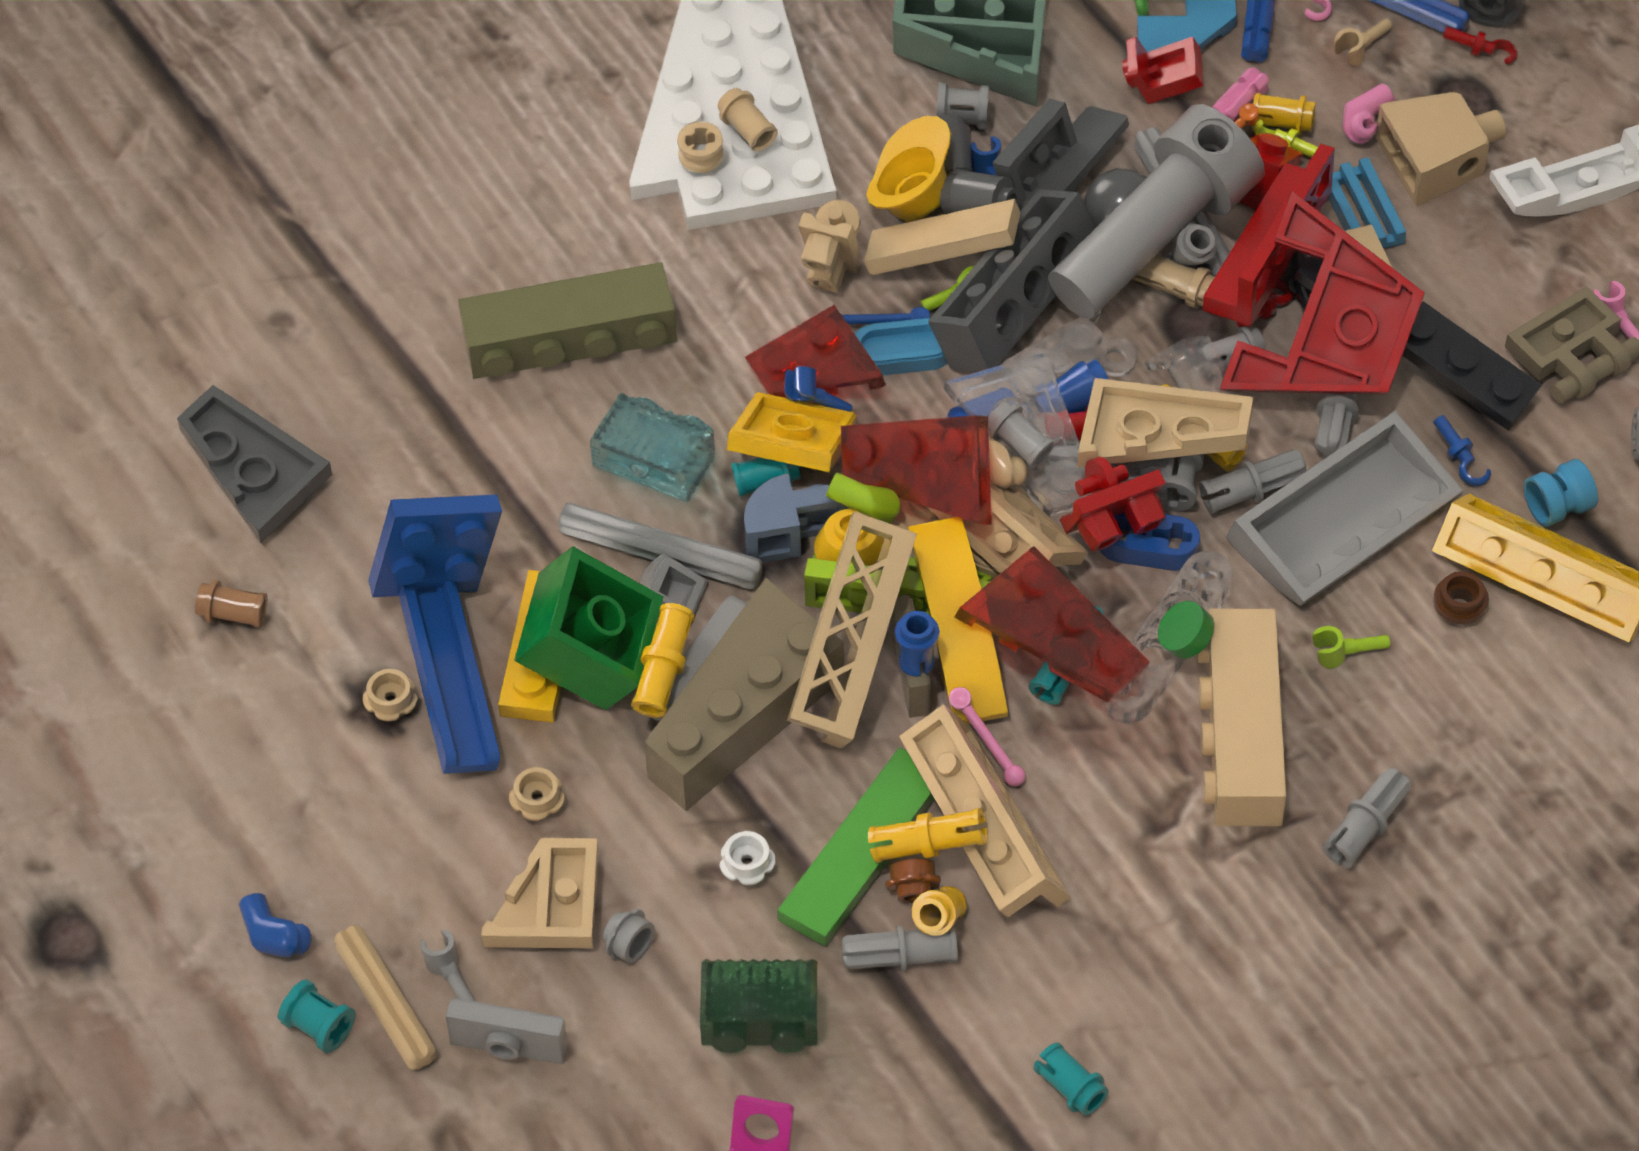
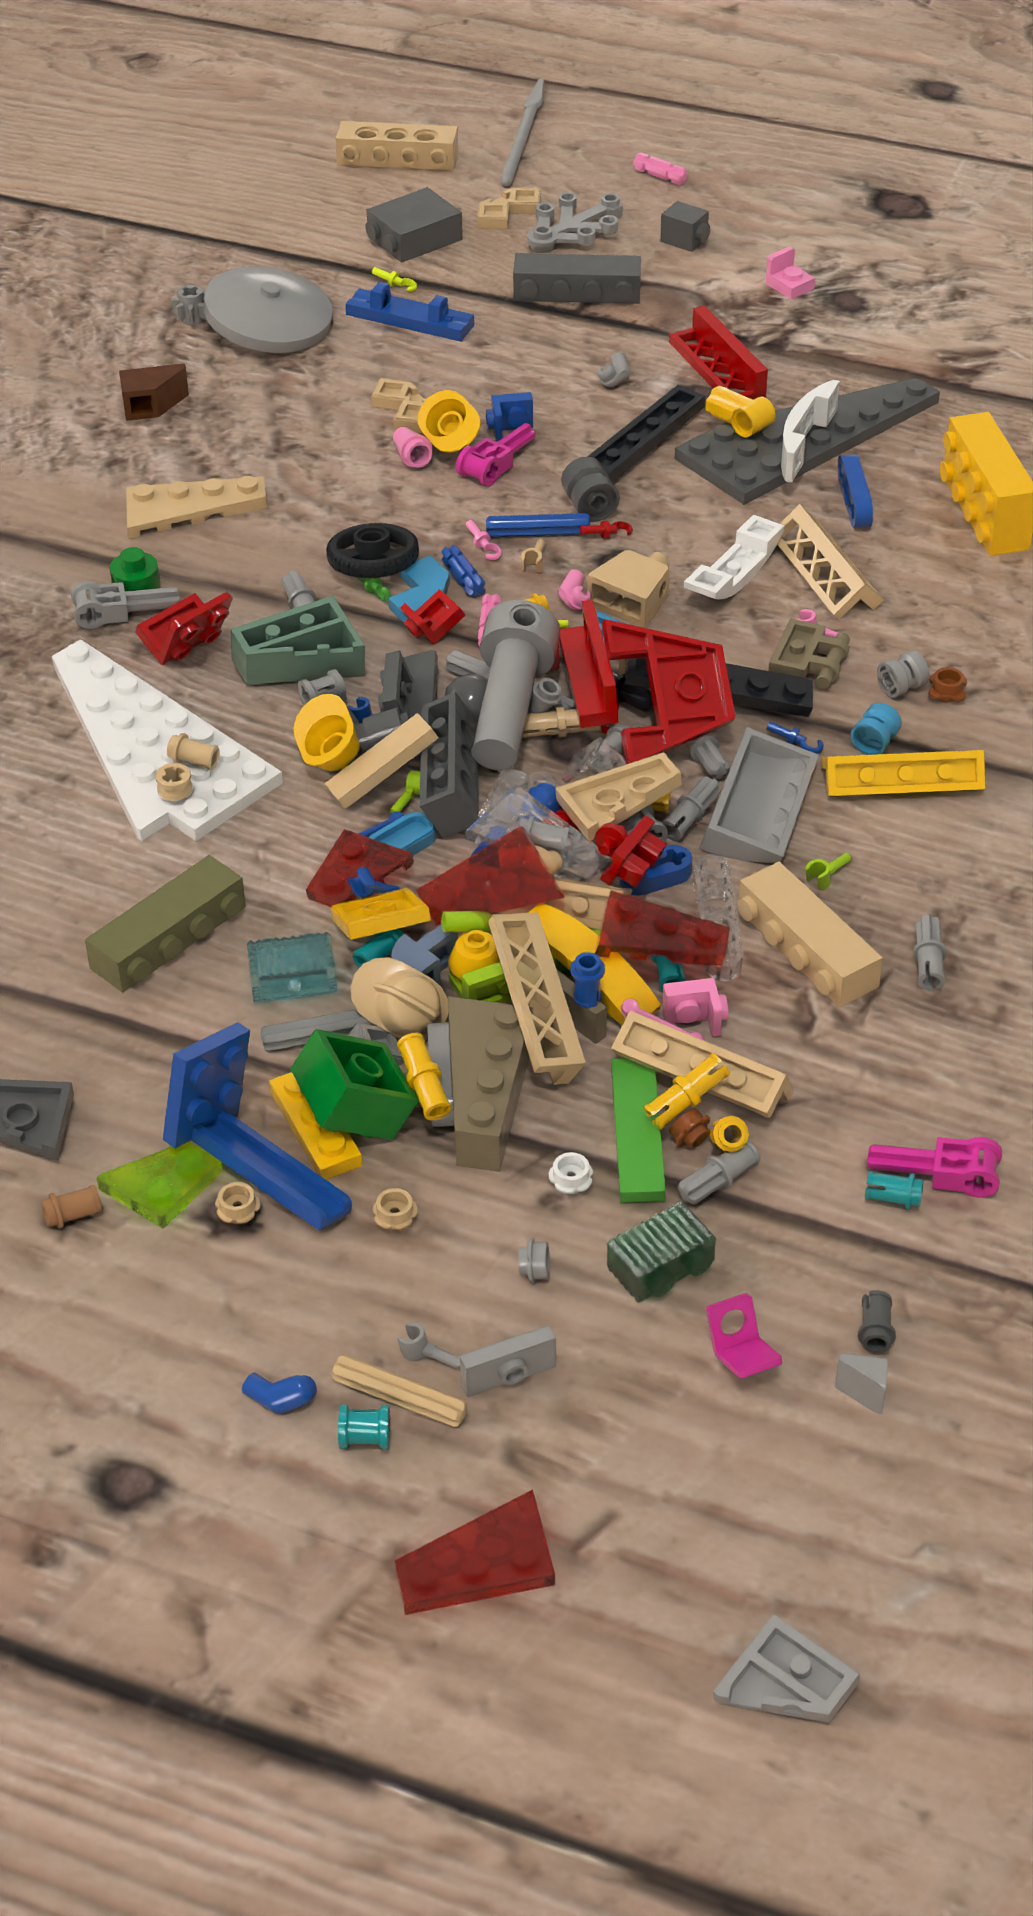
camera: 35 degrees left, 10 degrees down
tan wing [481,838,599,948] -> none
tan hips [798,200,862,292] -> none
green tile [1158,601,1214,659] -> none
reddish brown plate [1433,571,1489,624] -> none
none -> clear neon green wing [96,1142,223,1229]
none -> tan piece [350,957,449,1041]
none -> bright pink bracket [662,978,728,1037]
none -> dark pink connector [867,1137,1002,1198]

